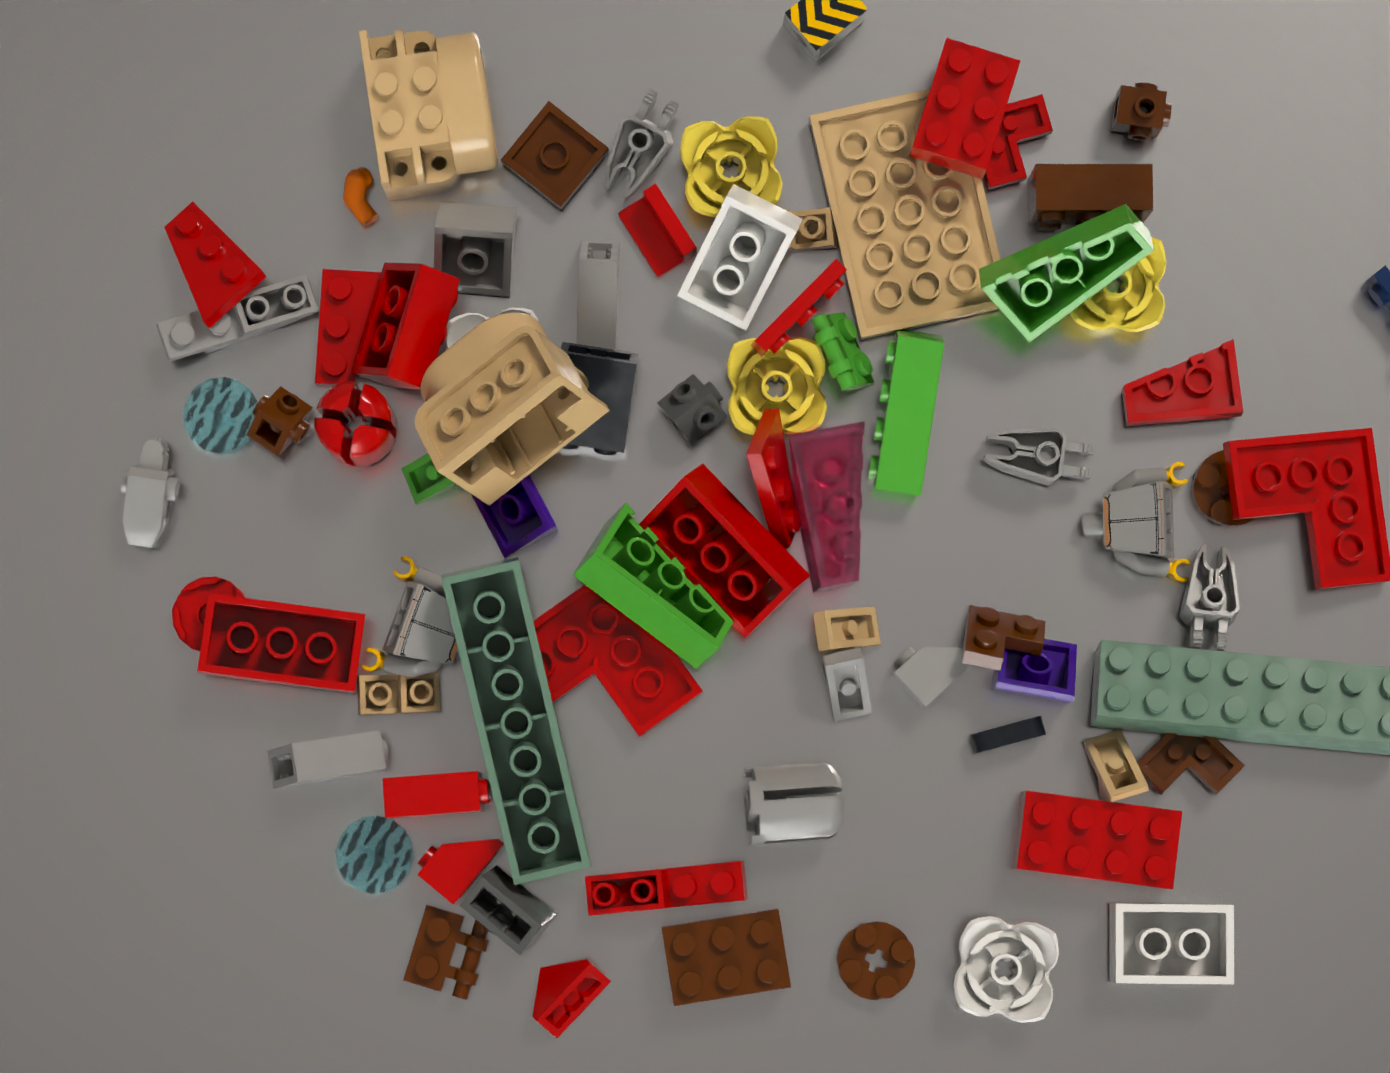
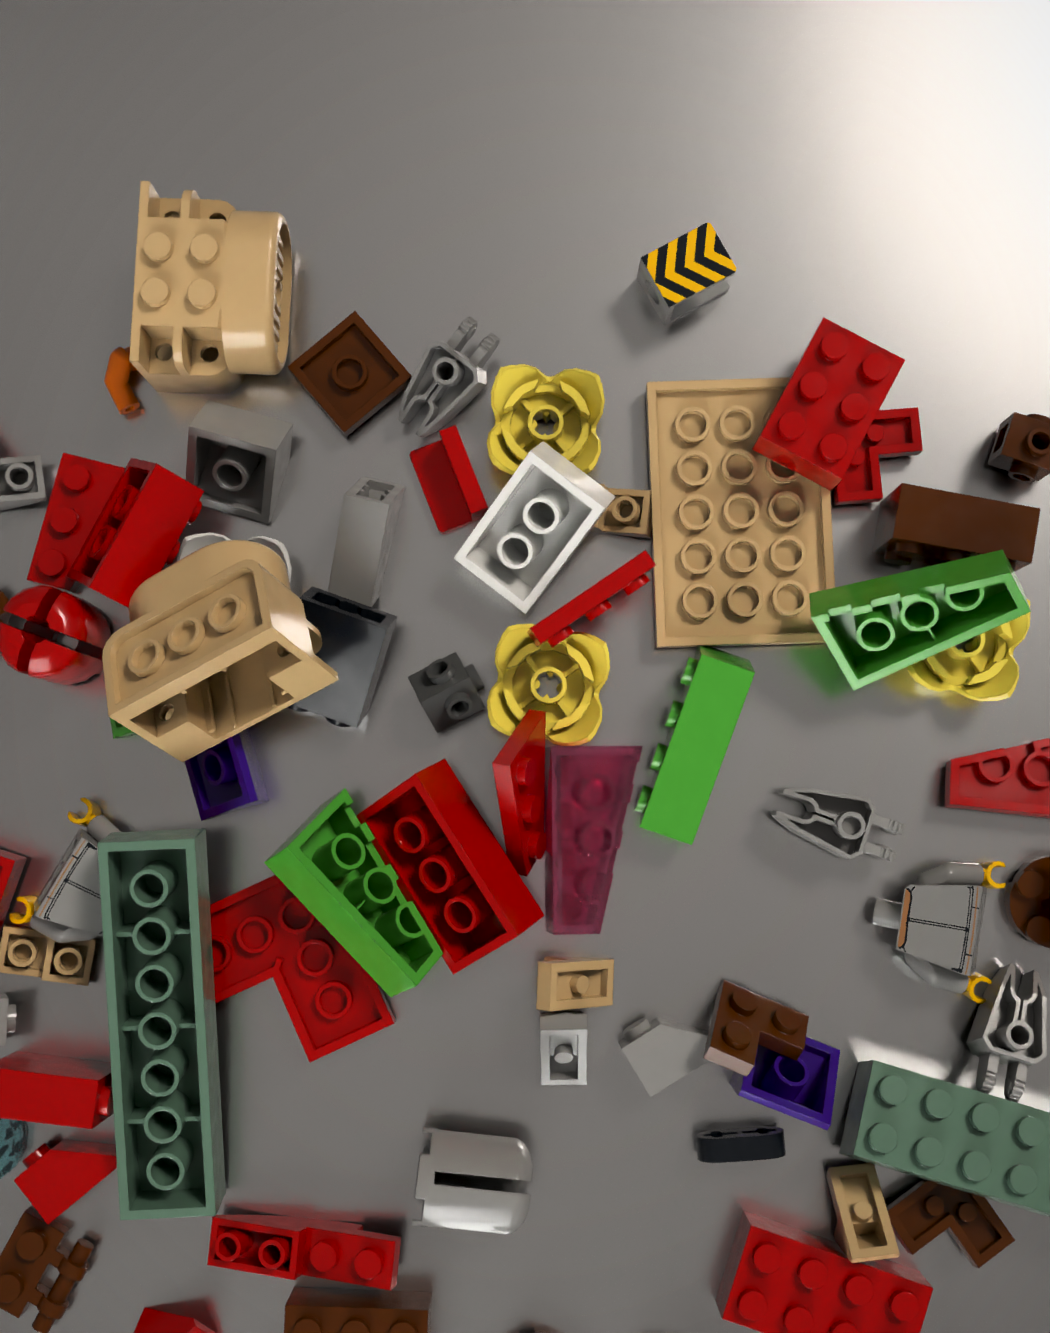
camera: 20 degrees right, 0 degrees up
dark grey brick [459,865,556,955] -> none
bright green plate [811,312,875,391] -> none

